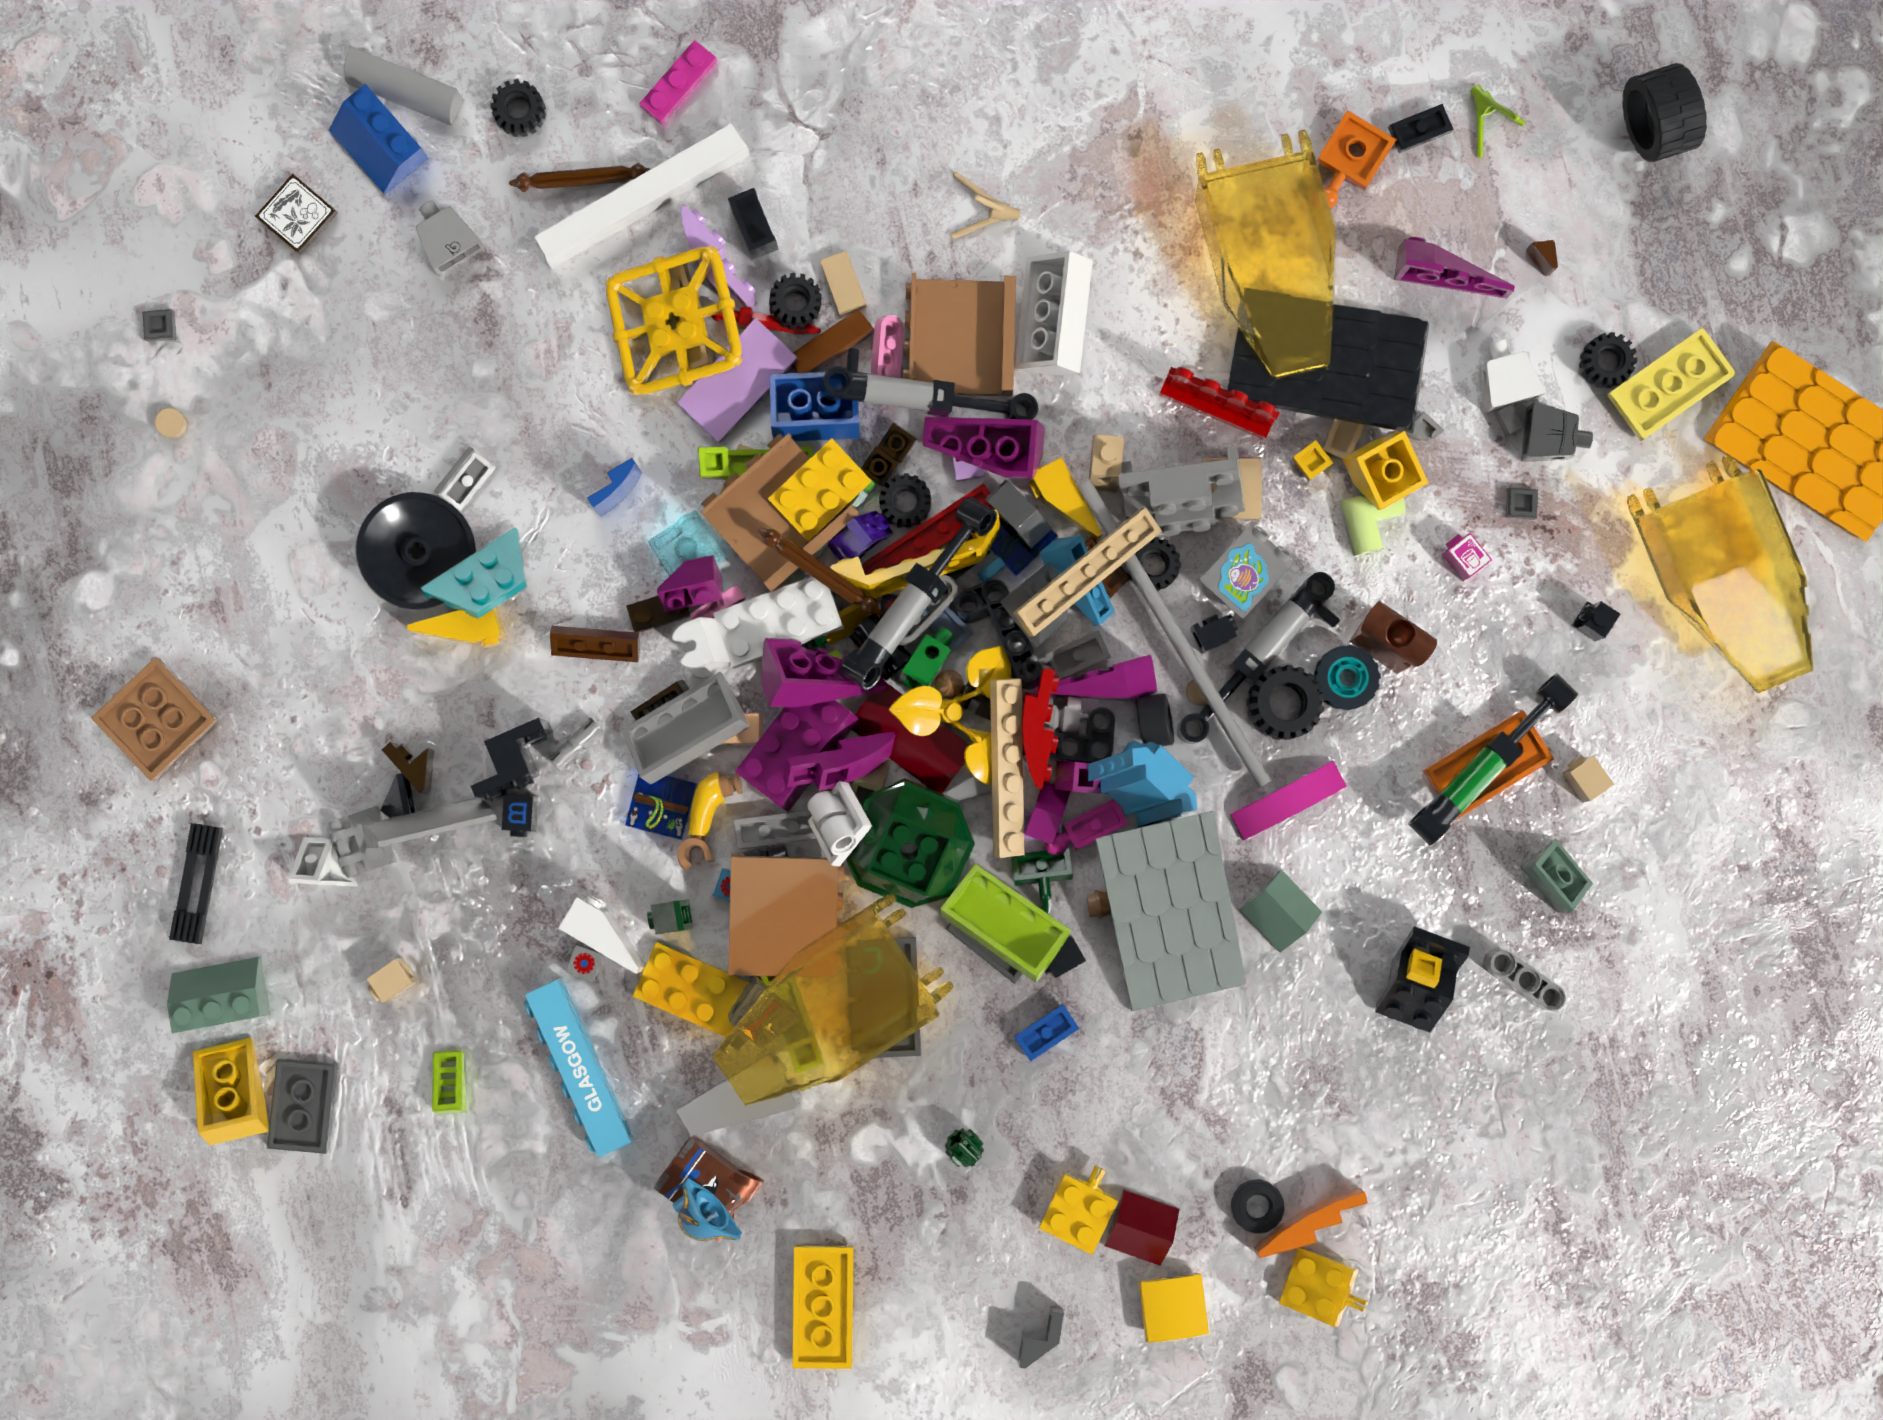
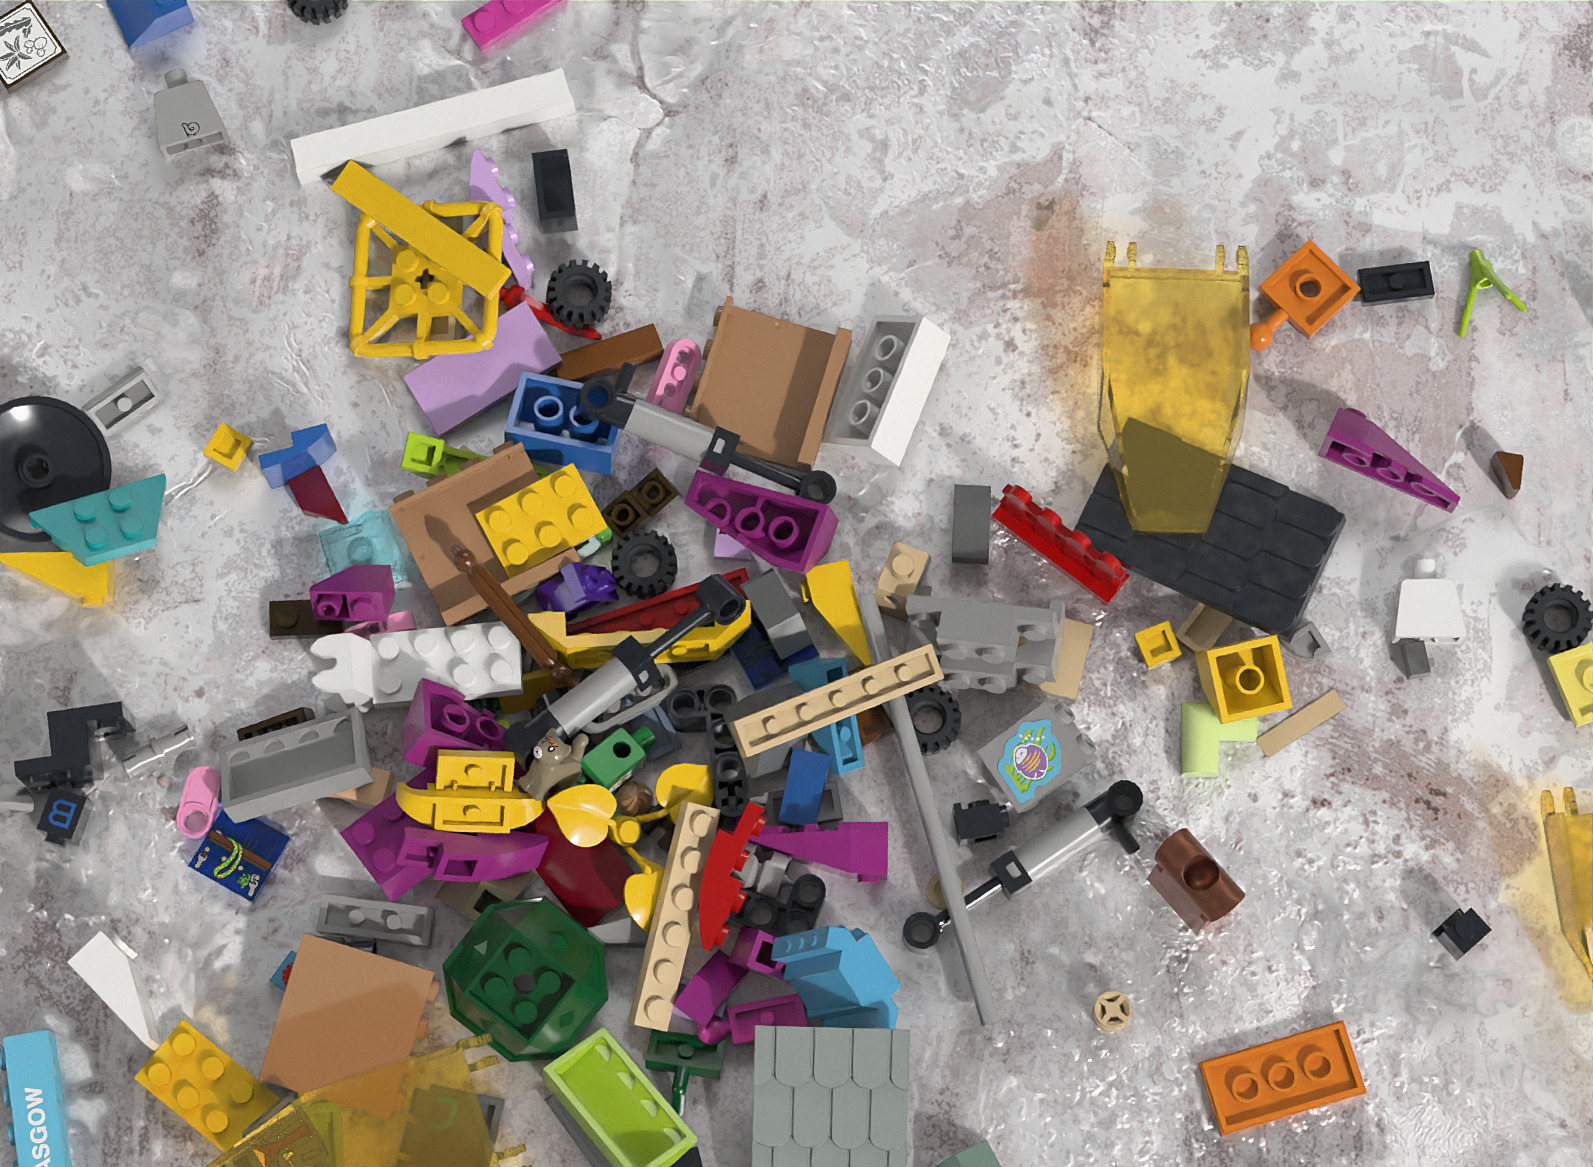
camera: 20 degrees right, 10 degrees down
reddish brown wheel [509,163,651,192] -> none
reddish brown plate [550,626,640,663] -> none
light grey tile [565,944,604,982] -> none
slope [647,899,693,935] -> none
piece [677,771,743,872] -> none
white plate [807,781,872,866] -> none
tan tile [820,251,866,316] -> none
tan plant [951,172,1020,239] -> none
dark azure tile [977,556,1006,582] -> none
medium nougat plate [1087,890,1111,919] -> none
black tyre [1137,694,1174,747] -> none
dark pink slope [1230,761,1347,840] -> none
black tyre [1246,665,1325,740] -> none
black wheel [1313,645,1381,710] -> none
black piece [1408,673,1578,846] -> none
dark pink brick [1441,532,1492,581] -> none
dark grey tile [1506,488,1538,520] -> none
dark grey torso [1521,402,1593,462] -> none
tan brick [1562,755,1615,802] -> none
none -> bright pink piece [176,766,222,840]
none -> yellow plate [202,422,254,473]
none -> dark red tile [287,465,349,525]
none -> yellow tile [330,160,512,301]
none -> yellow plate [396,749,547,833]
none -> dark tan animal [518,728,589,801]
none -> blue tile [778,748,831,827]
none -> dark grey slope [951,484,991,565]
none -> tan wheel [1092,991,1132,1032]
none -> tan sticker [1256,689,1347,758]

